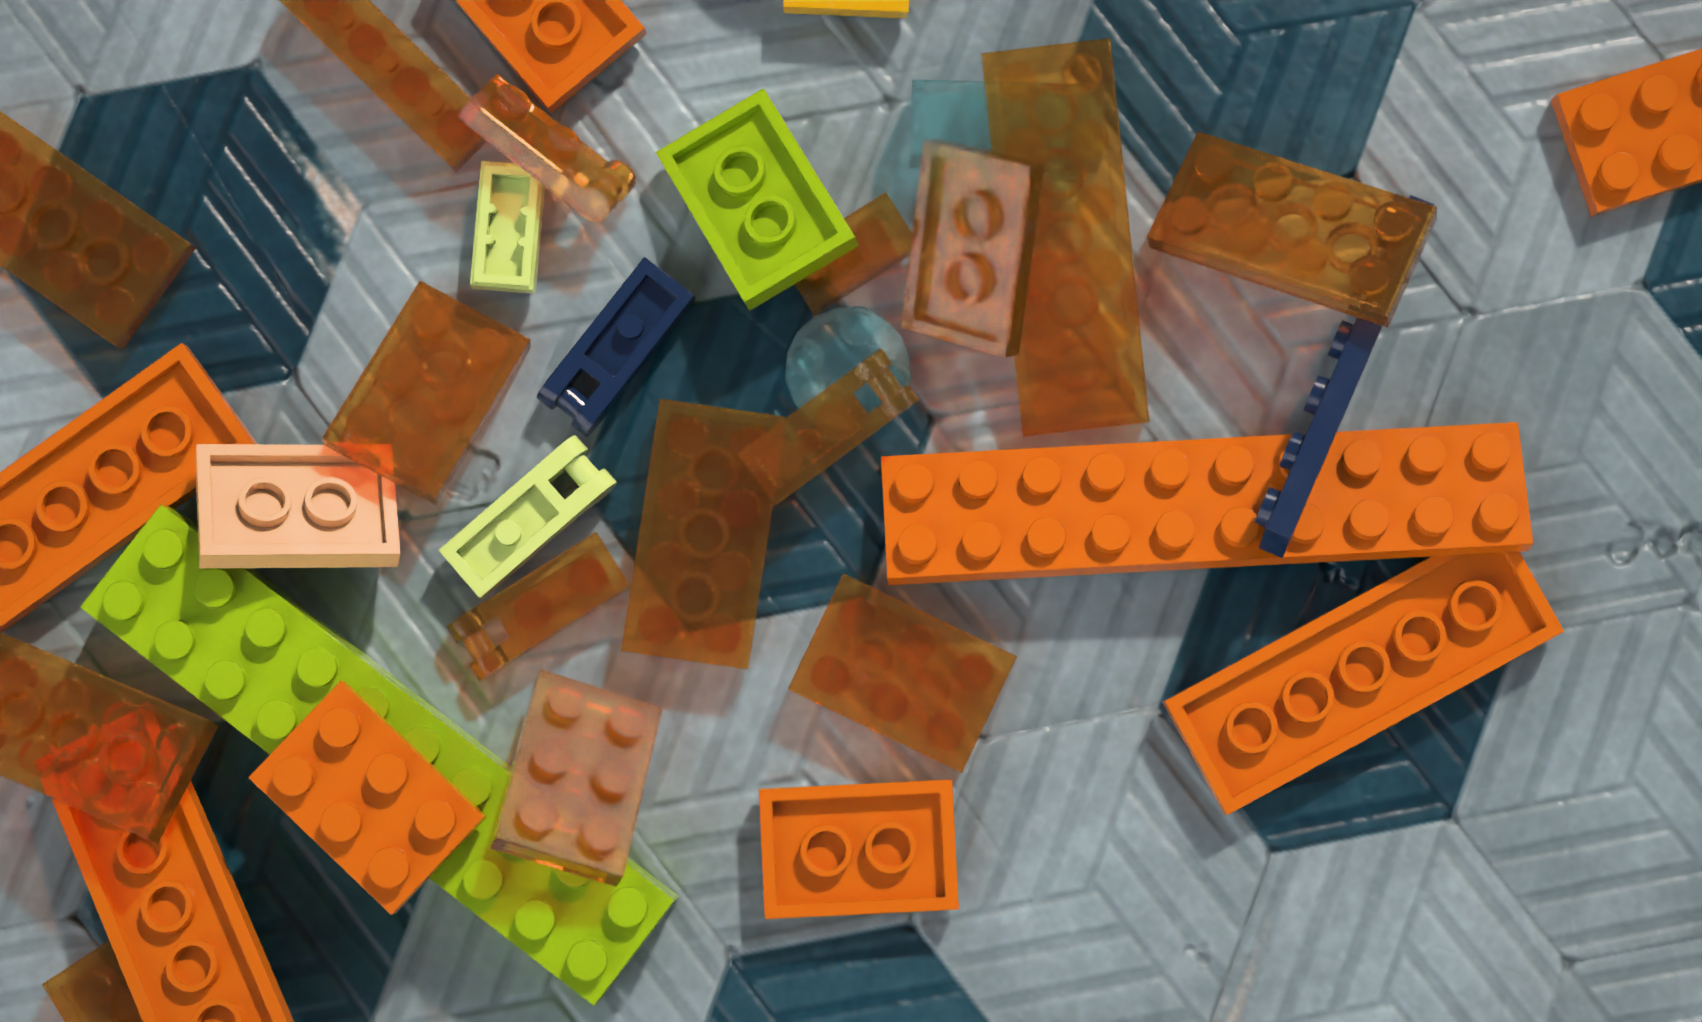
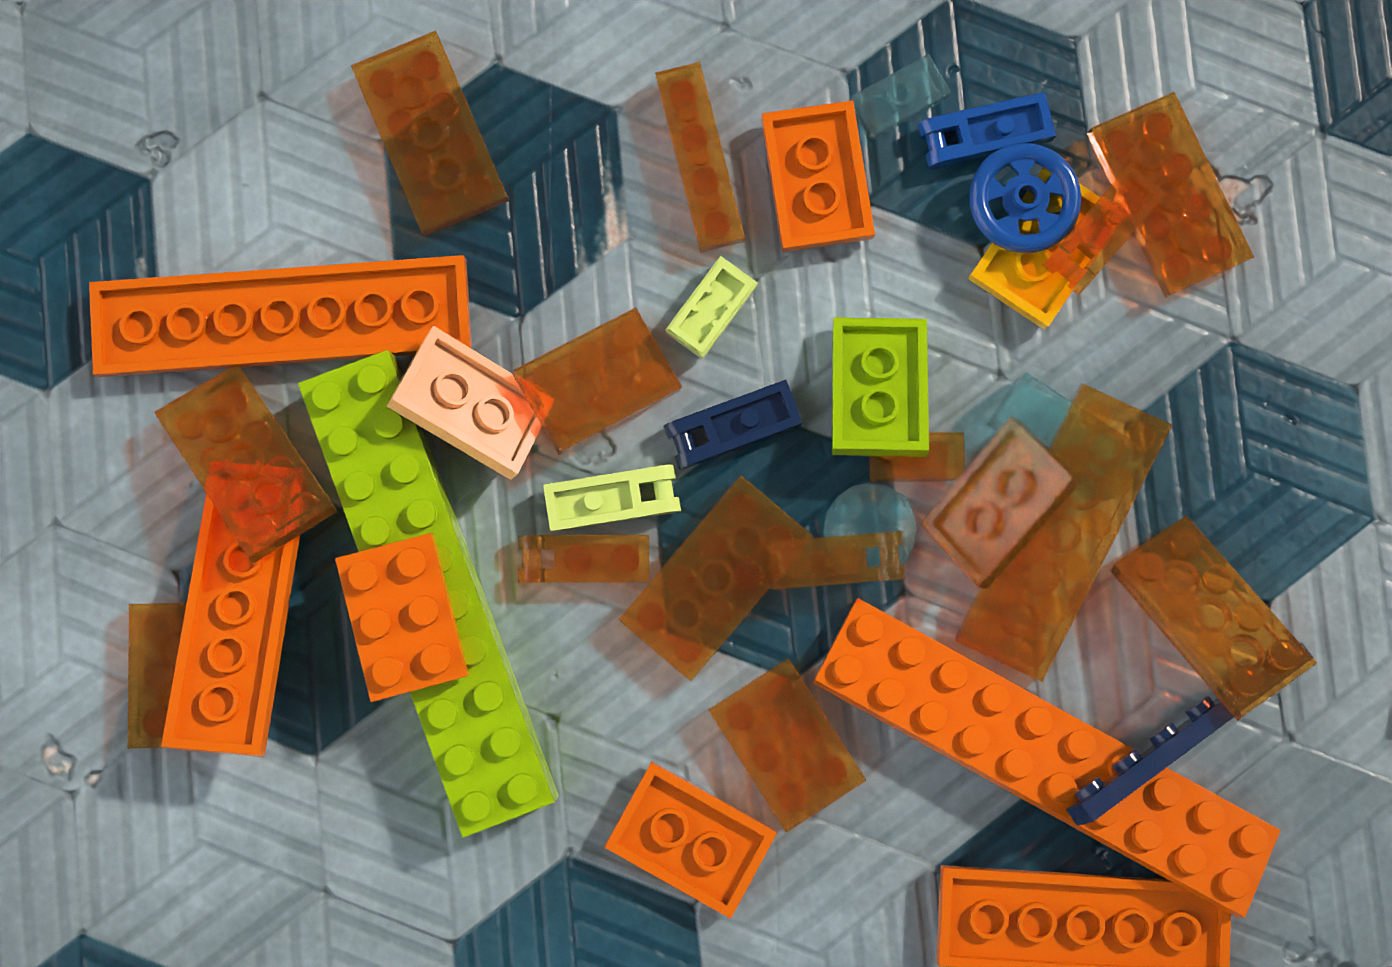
camera: 25 degrees right, 0 degrees up
clear orange plate [458,74,636,222] -> none
clear orange plate [490,669,663,887] -> none

